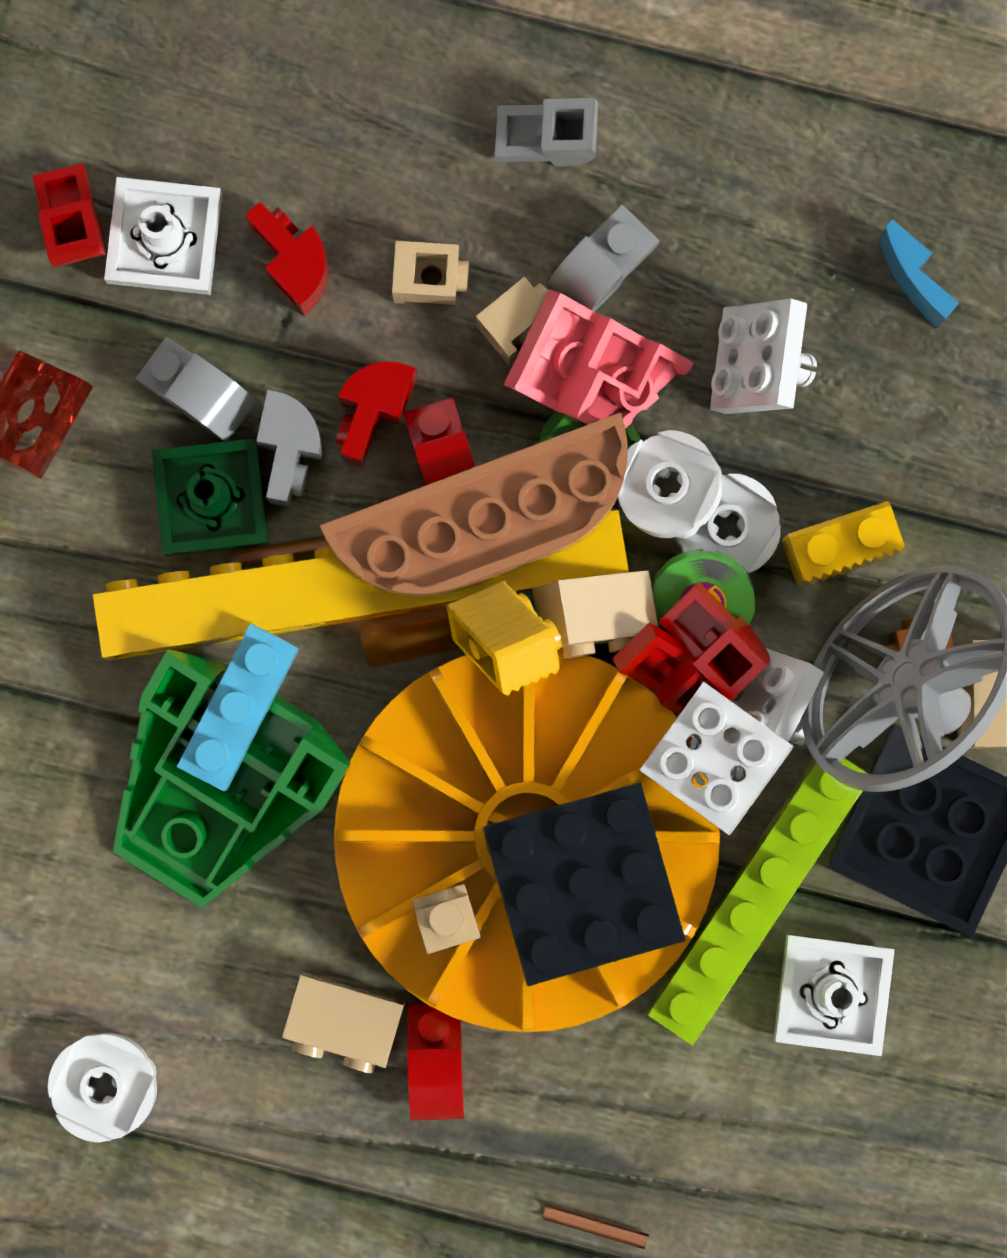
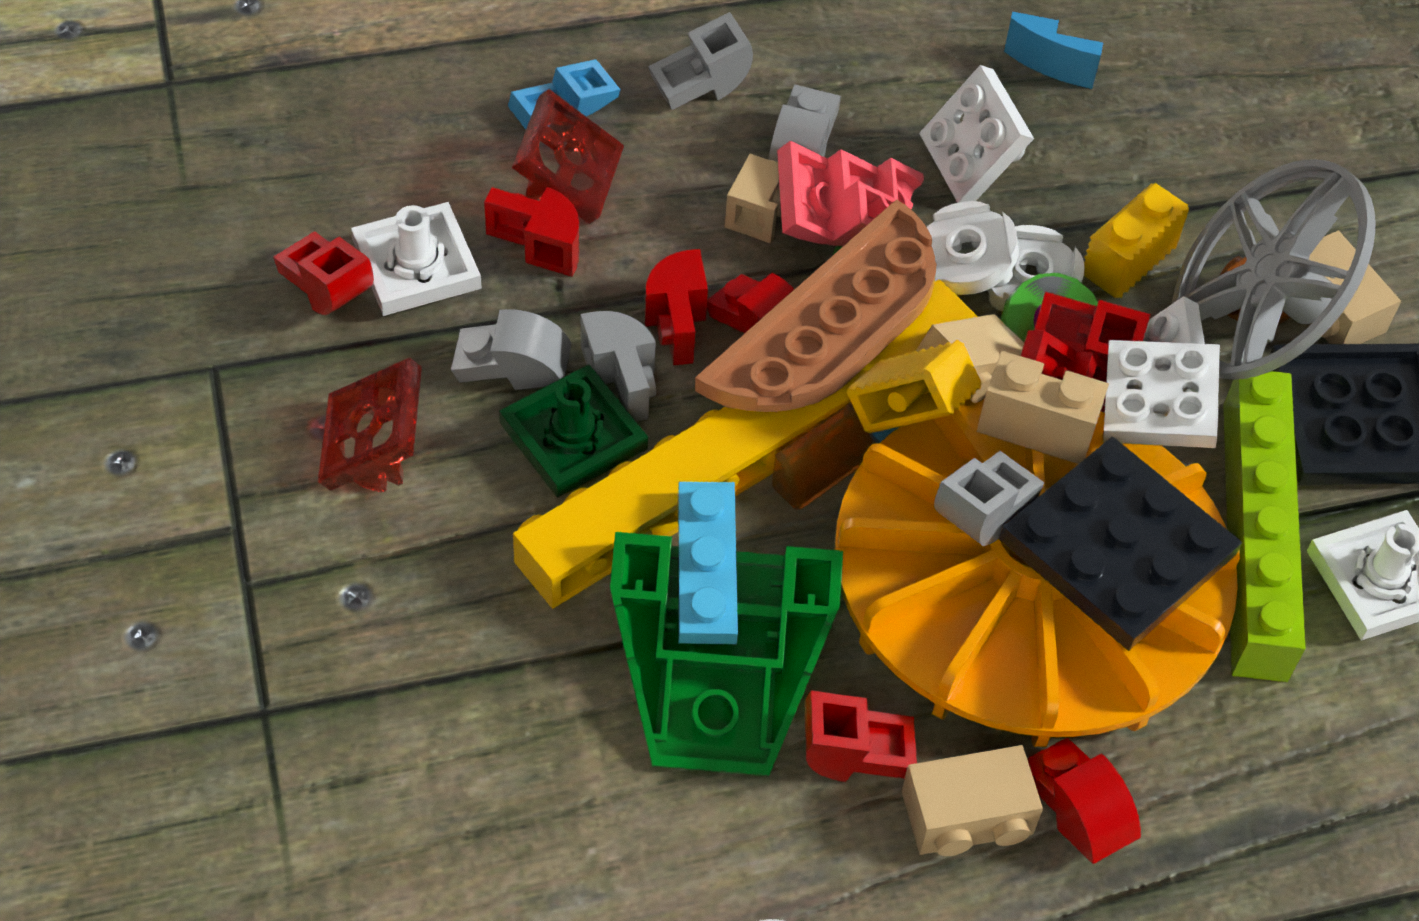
camera: 30 degrees left, 30 degrees down
tan brick [392,241,469,305] -> none
tan brick [412,884,481,954] -> none
nougat piece [542,1204,649,1250] -> none
none -> dark azure slope [508,59,621,137]
none -> clear red piece [512,89,624,224]
none -> red brick [804,690,917,782]
none -> light grey brick [934,451,1044,546]
none -> tan brick [977,351,1109,464]

